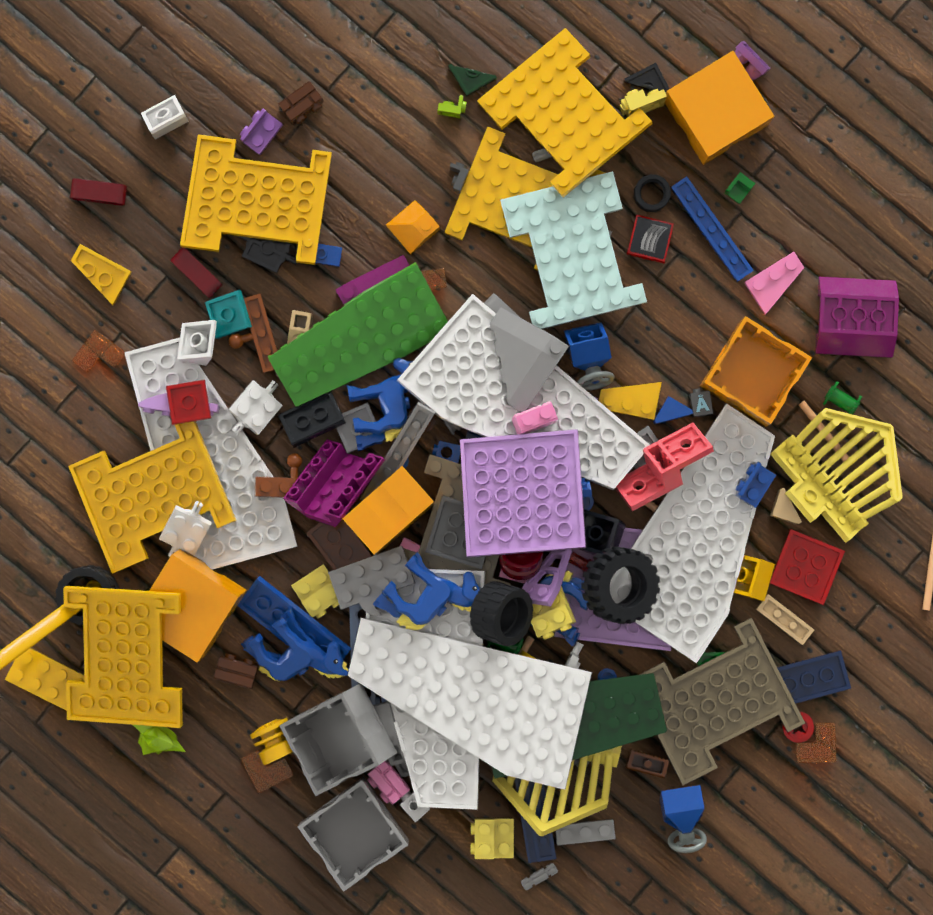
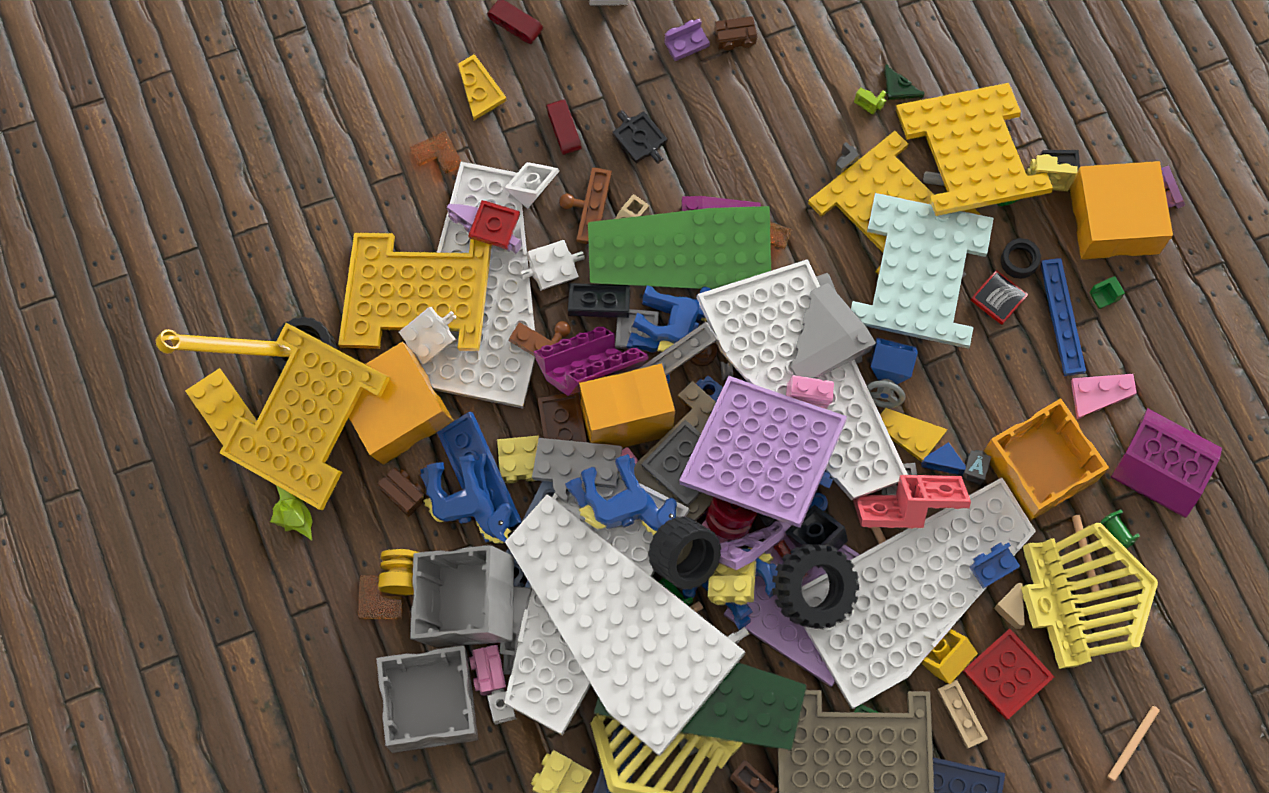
camera: 30 degrees right, 15 degrees down
yellow piece [180,135,332,265] -> none
teal plate [205,290,252,339] -> none
blue plate [316,244,342,267] -> none
light orange slope [386,201,440,255] -> none

